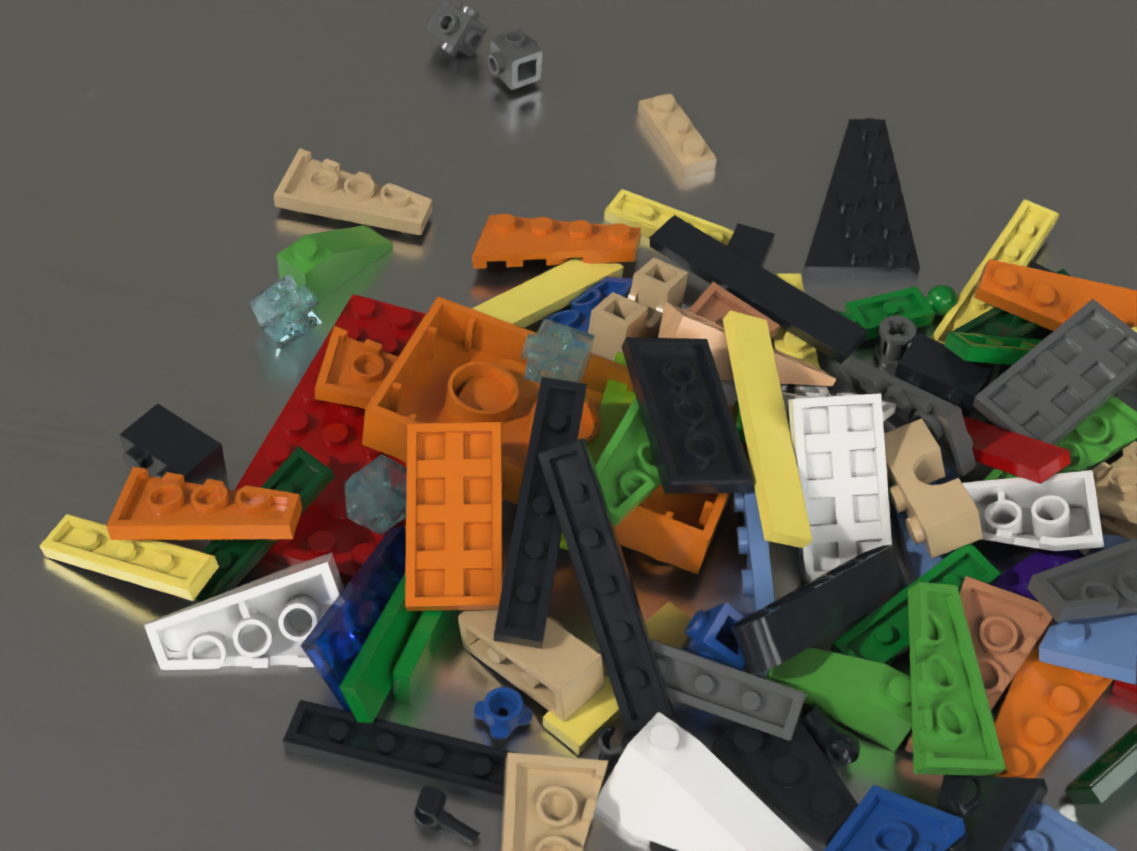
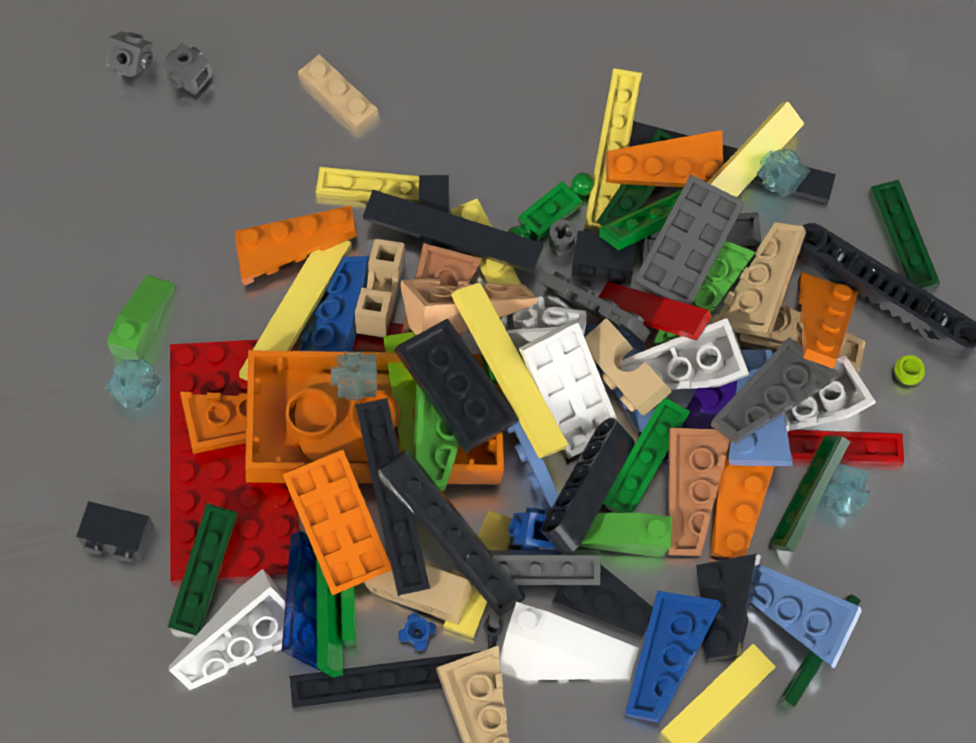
camera: 20 degrees left, 20 degrees up
light yellow tile [40,514,219,601] -> none
orange wing [106,467,303,541] -> none
tan wing [274,148,432,235] -> none
clear light blue brick [344,454,407,535] -> none
black hand [414,787,480,844] -> none
black arm [801,706,861,766] -> none
black wing [802,118,920,279] -> none
bright green wing [908,582,1006,776] -> none

